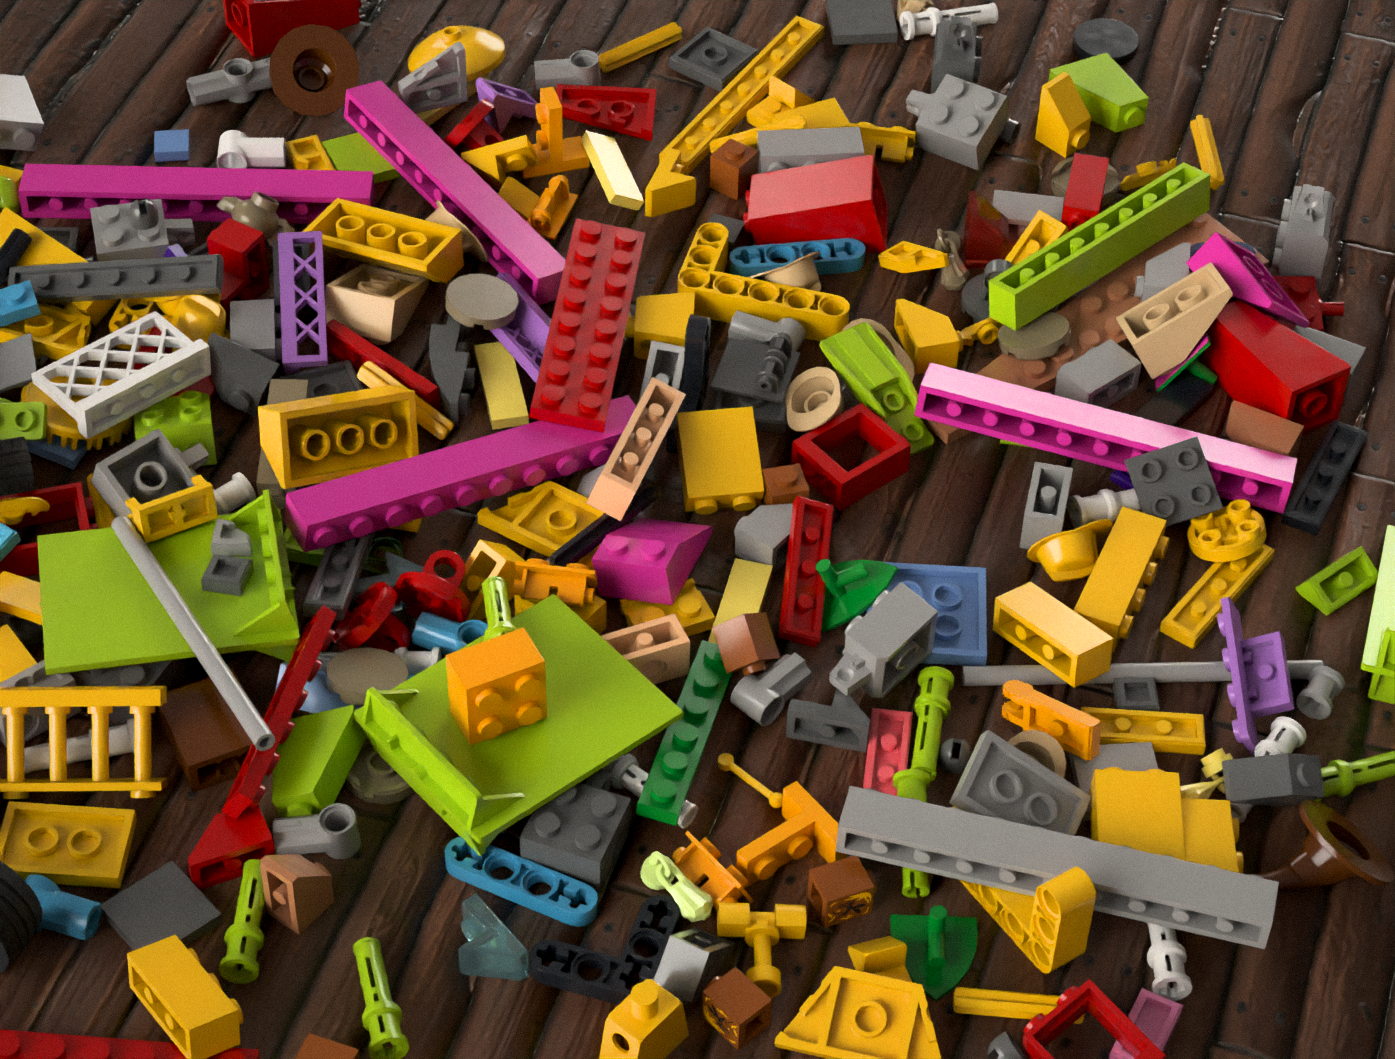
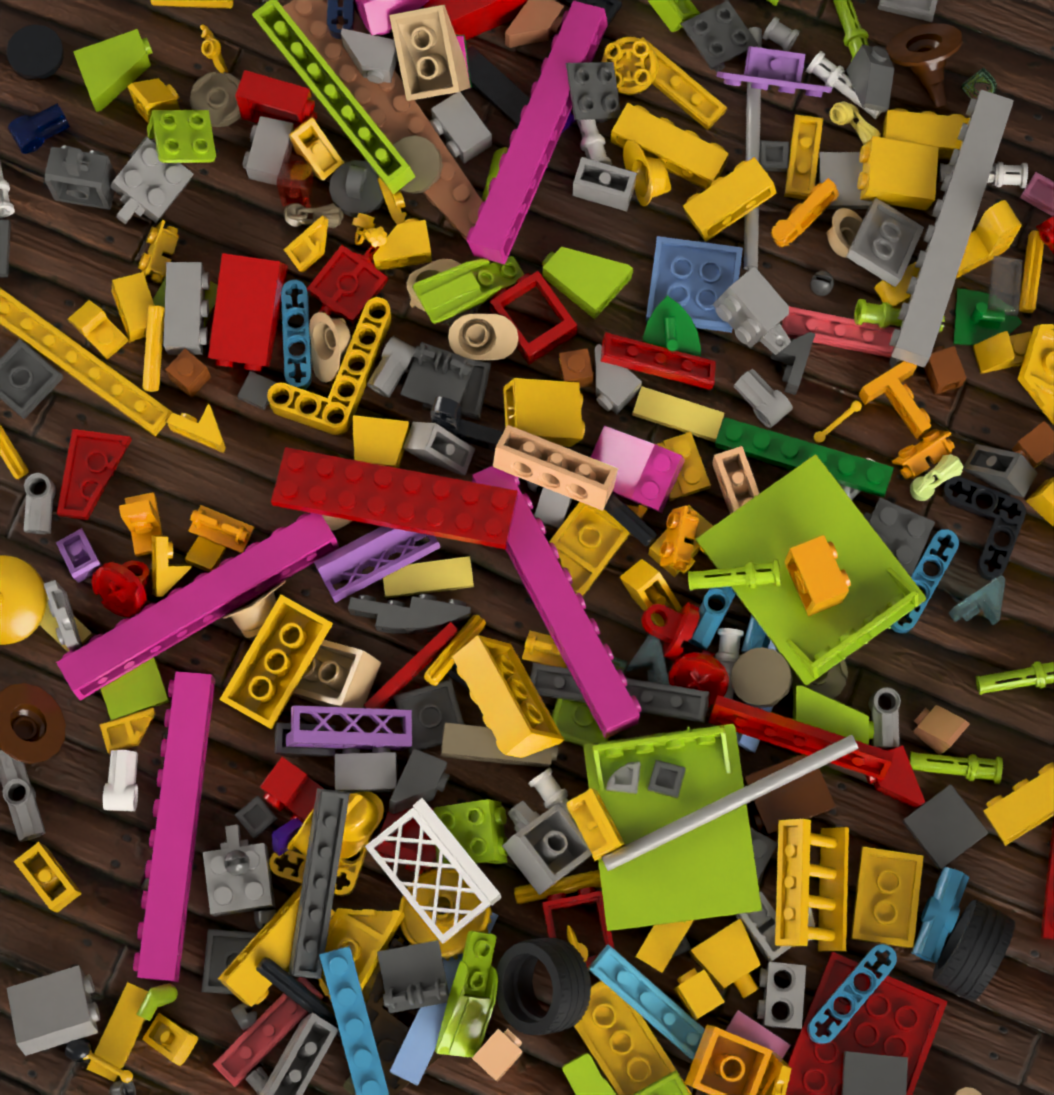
camera: 85 degrees left, 30 degrees up
medium blue tile [154,129,190,162] -> none
dark tan piece [216,191,295,248] -> none
dark tan tile [445,274,519,330] -> none
light yellow tile [581,131,644,210] -> none
dark orange brick [712,612,780,677] -> none
yellow bar [717,902,806,999] -> none
lime pin [910,666,955,782] -> none
none -> clear blue piece [8,103,70,154]
none -> yellow brick [14,842,82,913]
none -> lime bracket [147,110,216,163]
none -> red plate [307,245,388,325]
none -> yellow piece [352,213,388,248]
none -> lime slope [542,246,633,319]
none -> dark grey hinge [681,0,758,72]
none -> tile [961,67,997,99]
none -> clear tile [988,256,1023,317]

